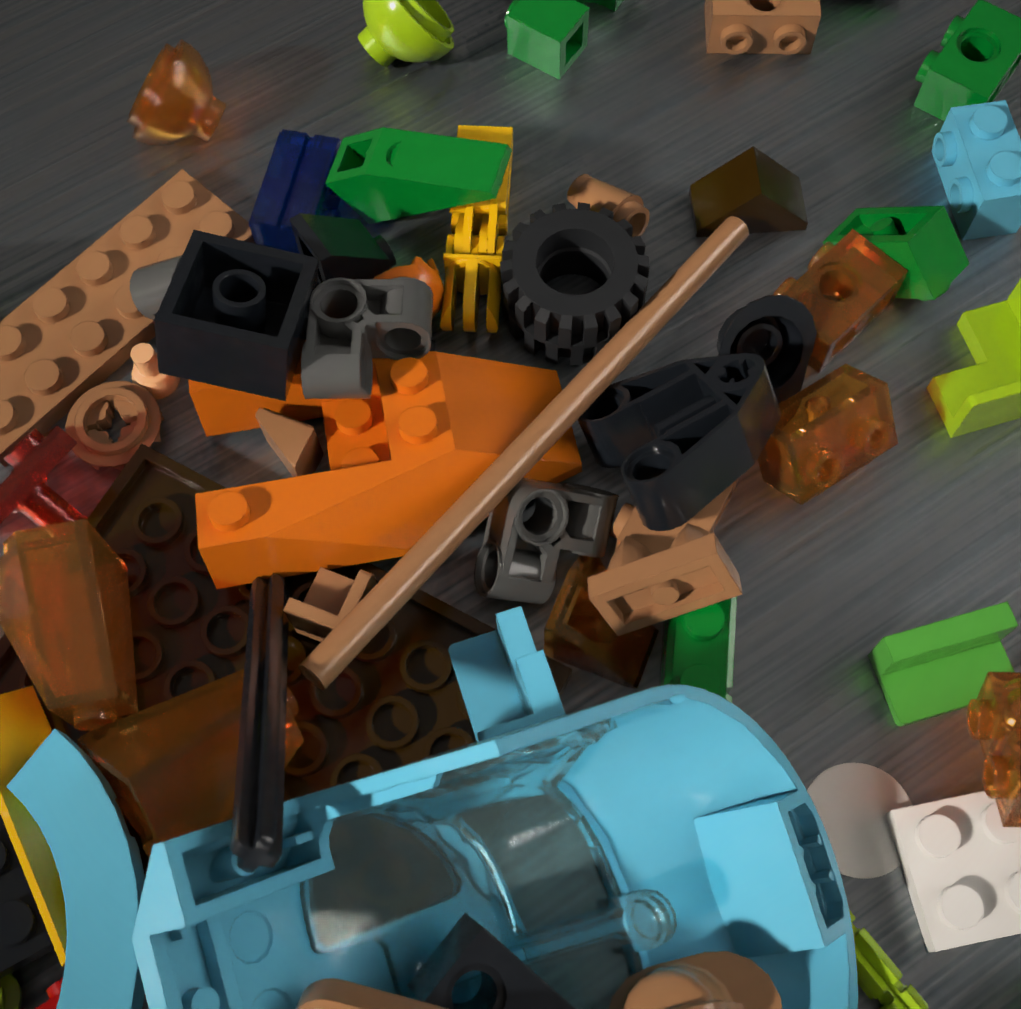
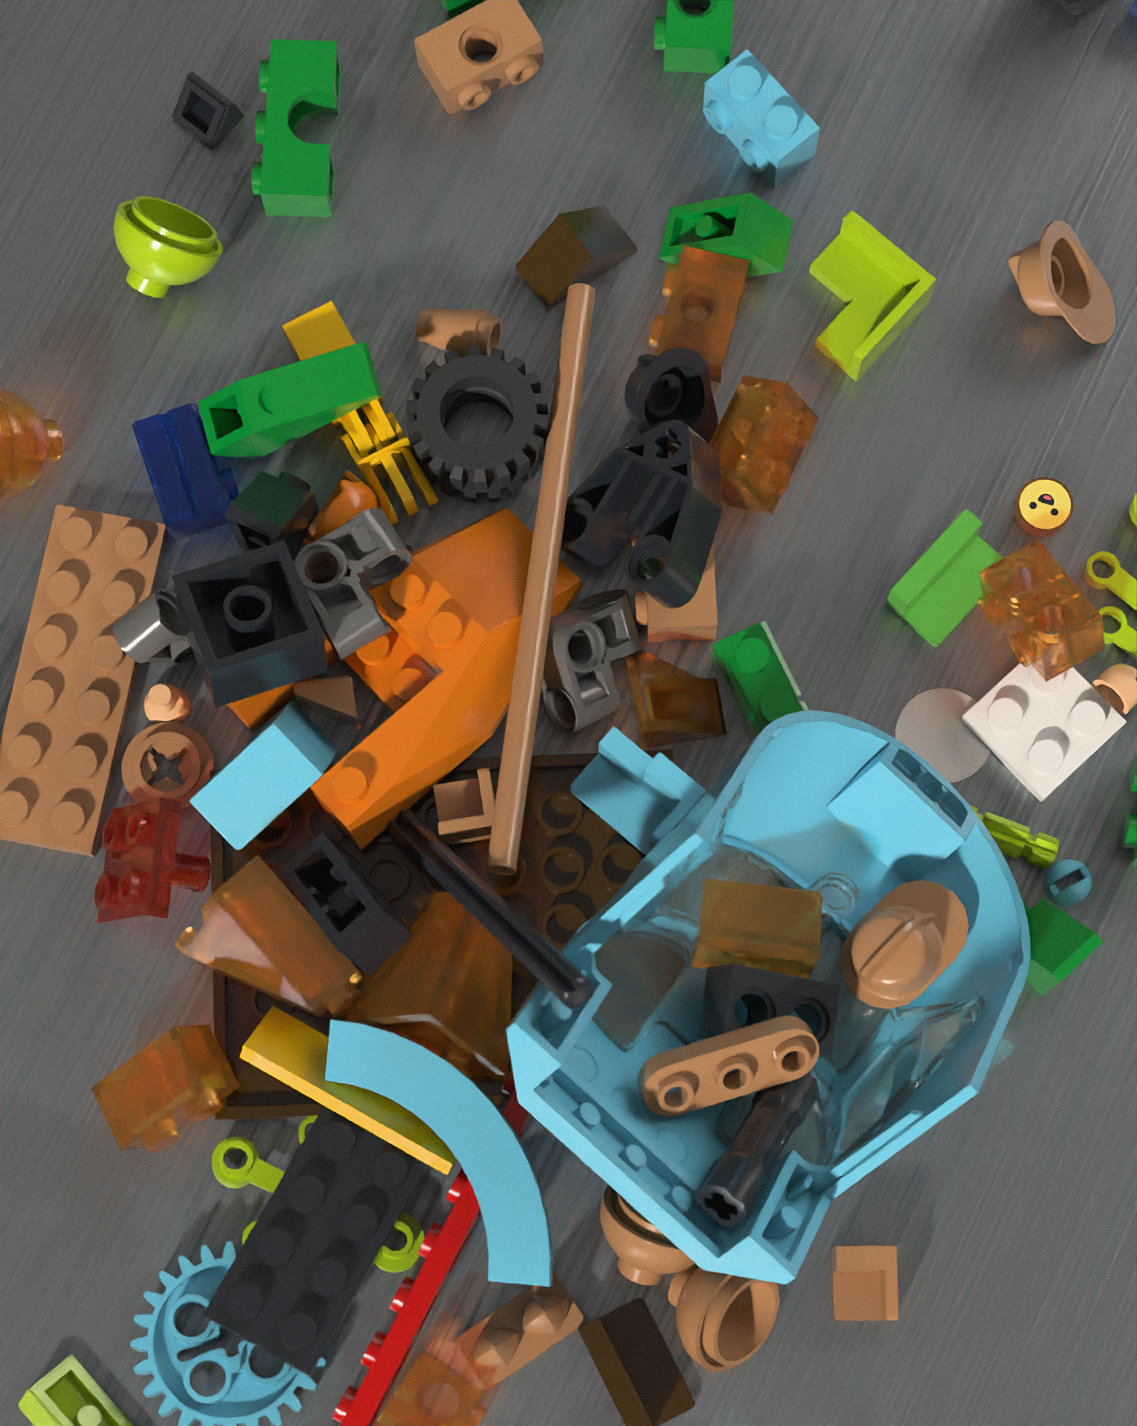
camera: 30 degrees left, 10 degrees up
medium nougat tile [587,523,743,636] -> none
none -> medium azure panel [189,700,339,850]
none -> black brick [279,831,414,975]
none -> clear orange panel [691,878,822,979]

